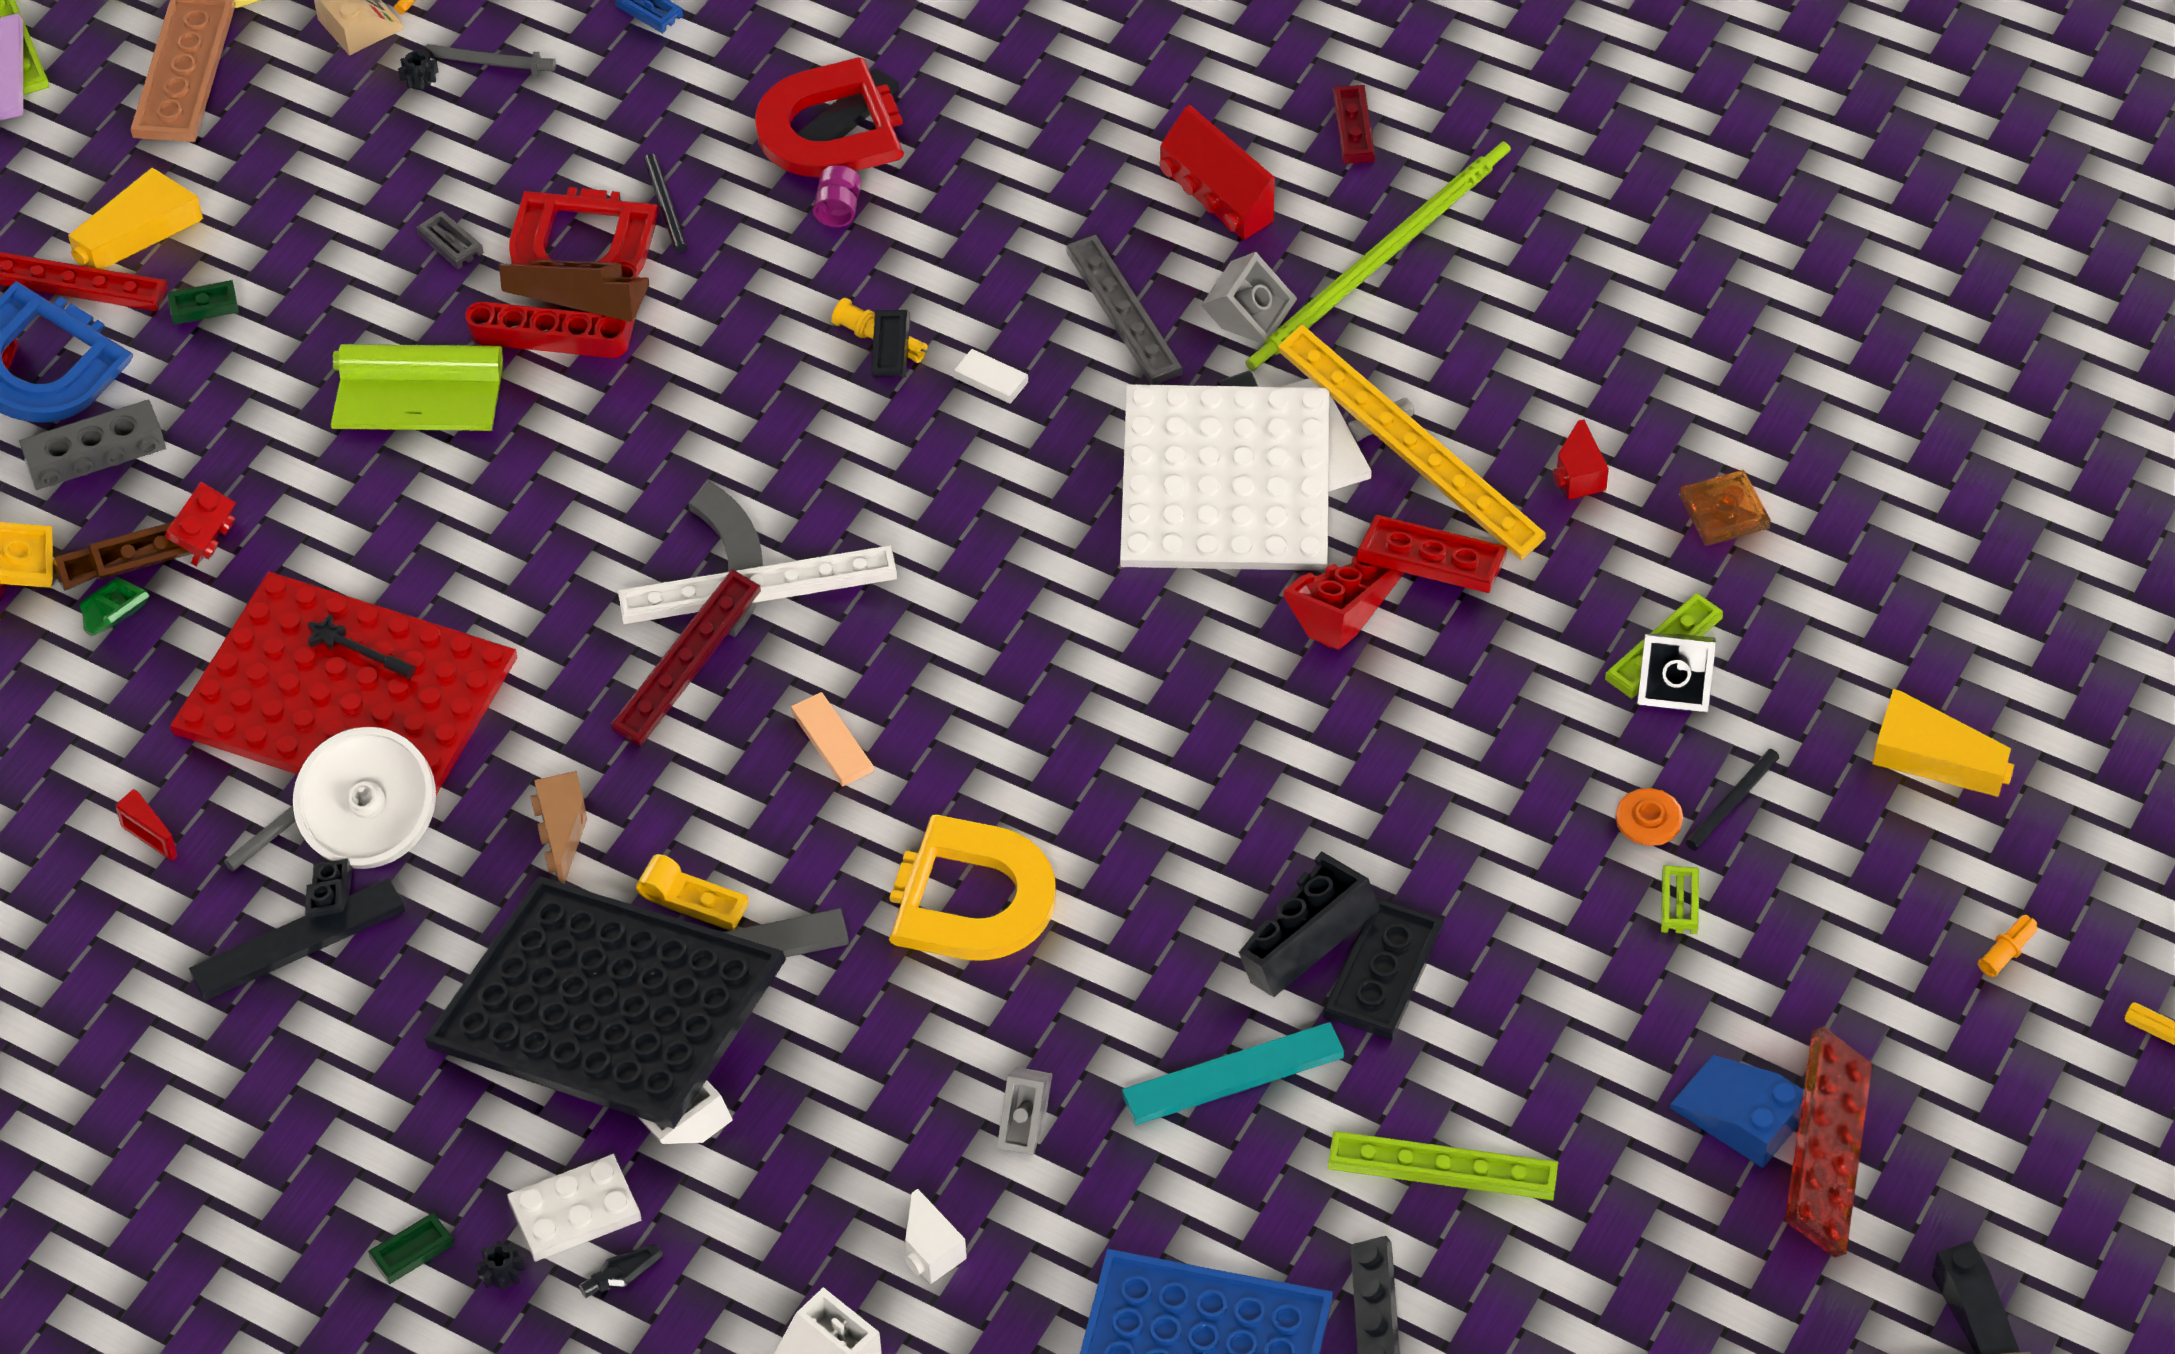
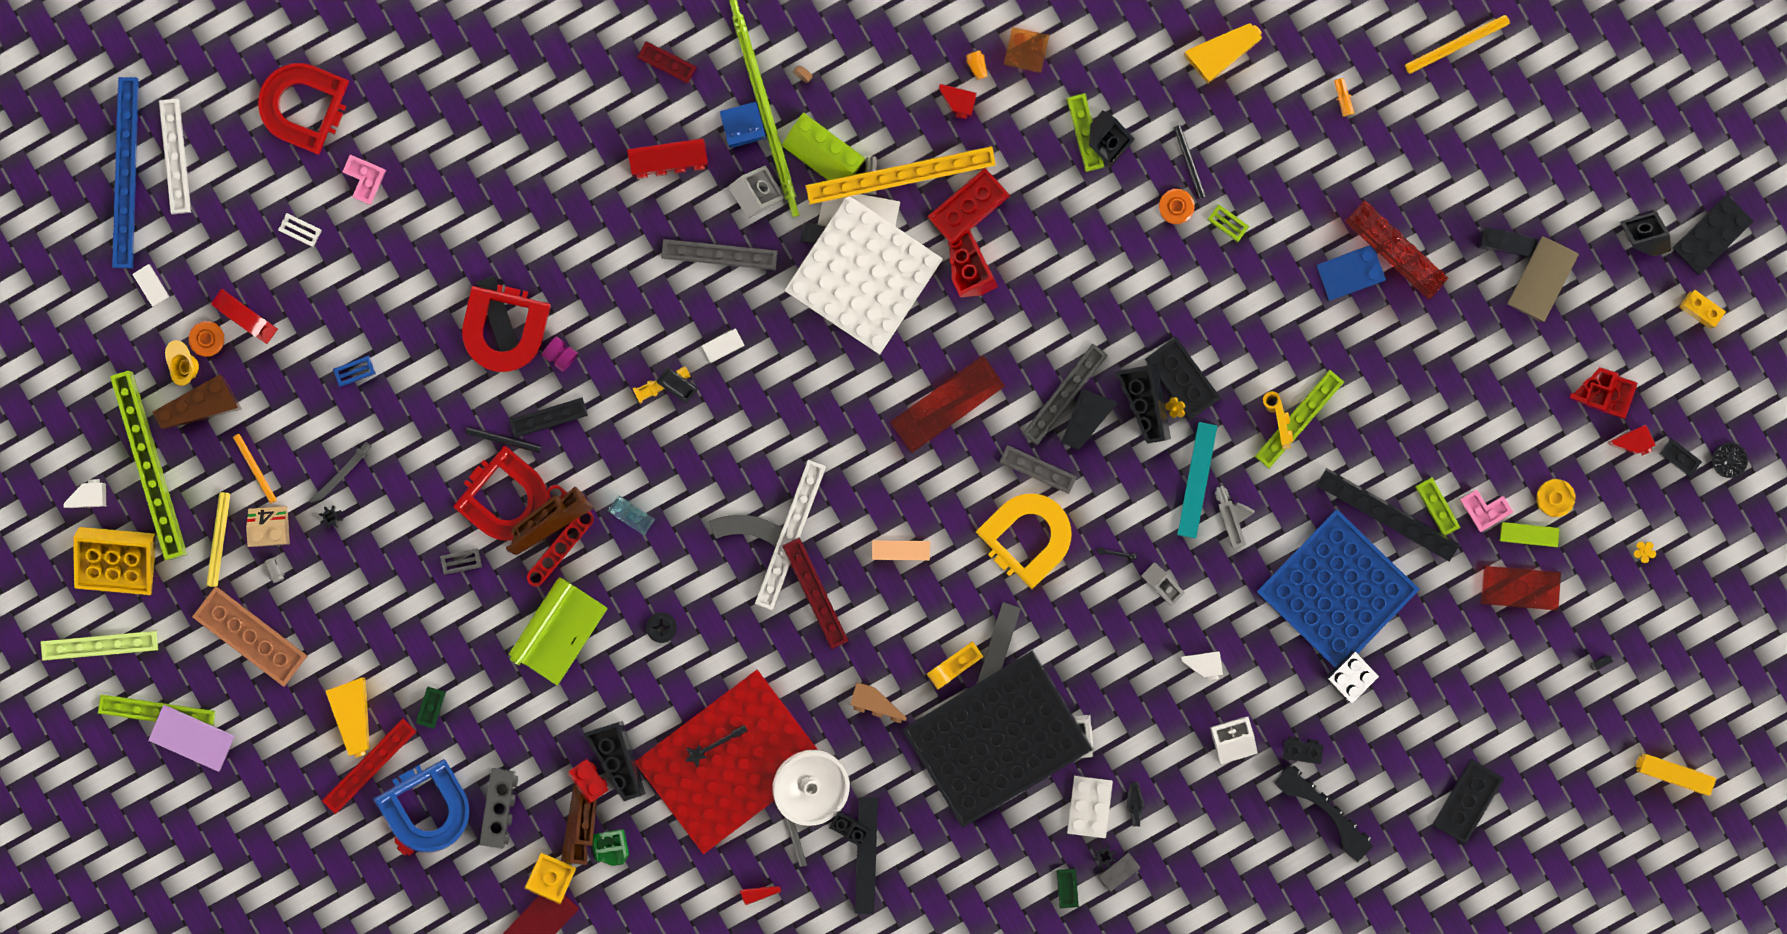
camera: 60 degrees left, 35 degrees up
none -> light grey pin [265,557,285,583]
none -> black tile [509,397,588,438]
none -> black wedge [582,721,646,802]
none -> clear light blue slope [608,495,655,535]
none -> black gear [646,612,677,643]
none -> blue bracket [720,102,766,149]
none -> lime slope [781,112,865,180]
none -> medium nougat tile [793,66,812,83]
none -> clear red plate [890,355,1005,453]
none -> light orange cone [966,50,987,80]
none -> flat silver tile [999,445,1077,494]
none -> dark grey tile [1022,344,1108,445]
none -> black wedge [1061,389,1118,450]
none -> black hinge [1097,547,1137,560]
none -> flat silver tile [1099,852,1141,891]
none -> yellow plant [1165,397,1185,418]
none -> light grey piece [1215,486,1255,549]
none -> yellow plate [1263,391,1294,450]

